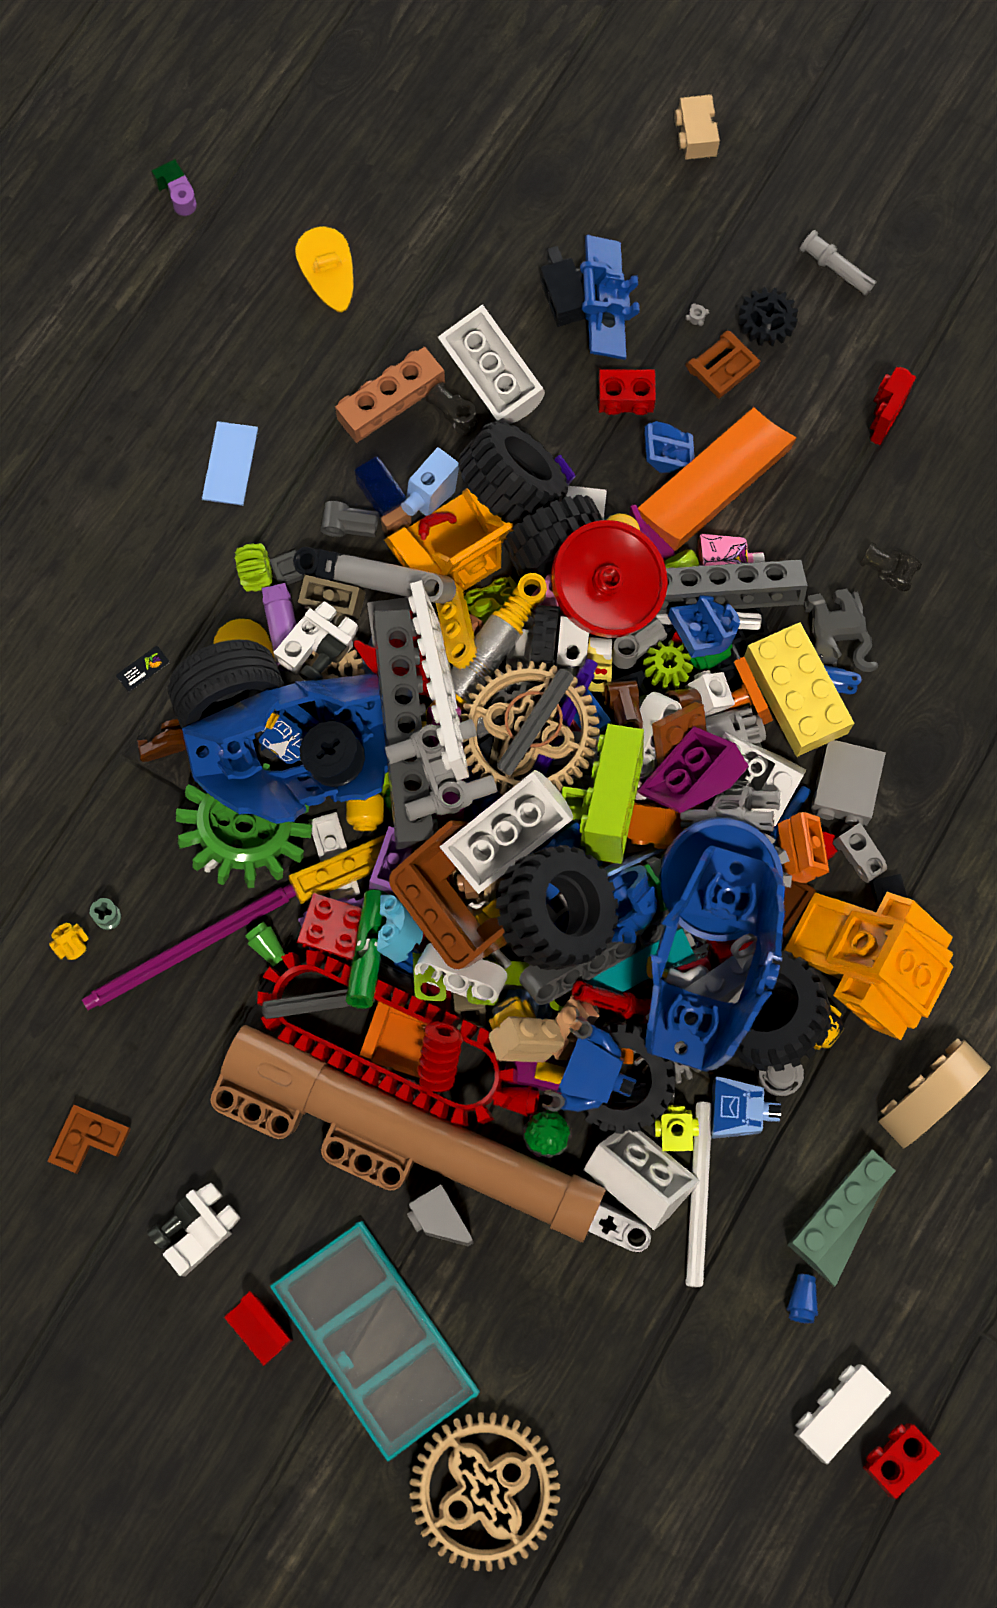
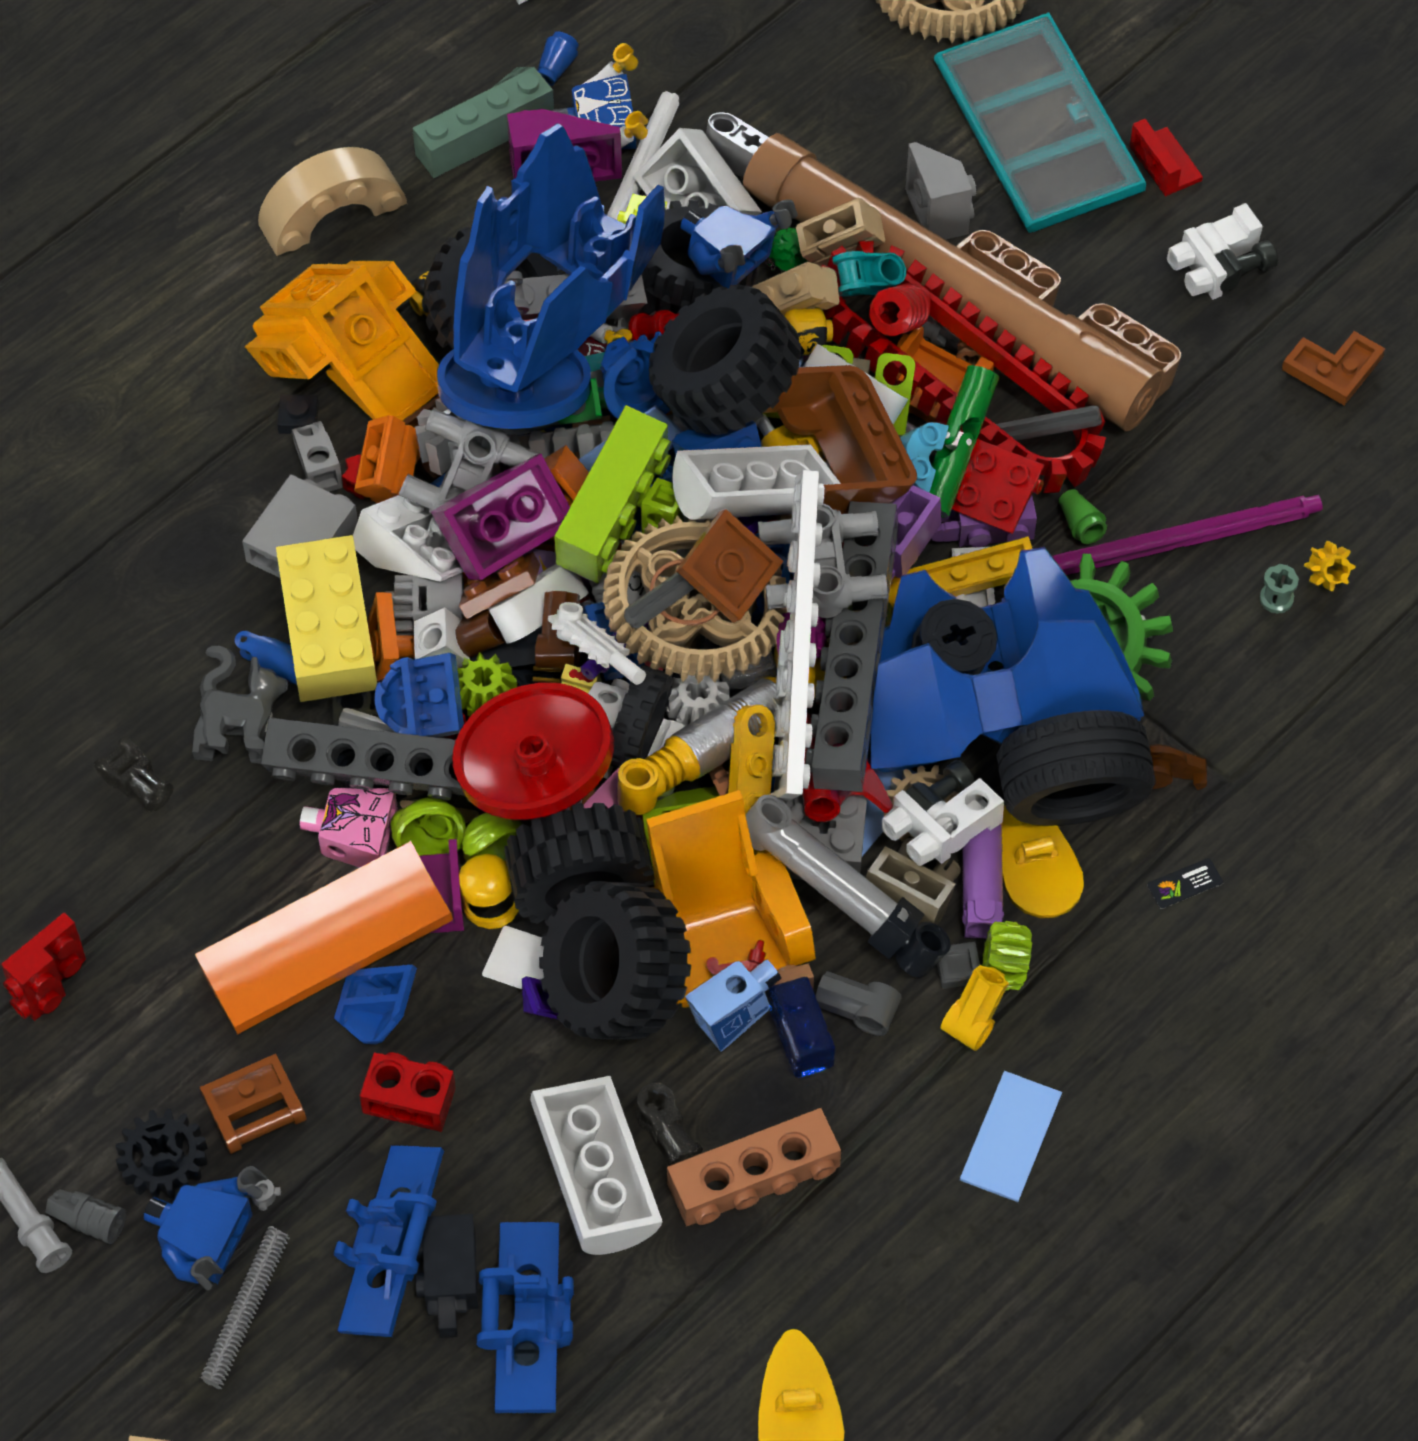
camera: 165 degrees left, 15 degrees down
none -> dark grey hinge [45,1189,126,1244]
none -> torso [144,1166,267,1291]
none -> light grey axle [200,1226,290,1389]
none -> blue piece [476,1222,574,1413]
none -> magenta slope [507,109,622,182]
none -> white piece [548,602,646,685]
none -> torso [553,43,648,149]
none -> dark orange plate [675,509,783,623]
none -> tan brick [796,197,885,267]
none -> teal piece [832,251,906,297]
none -> yellow piece [940,965,1009,1051]

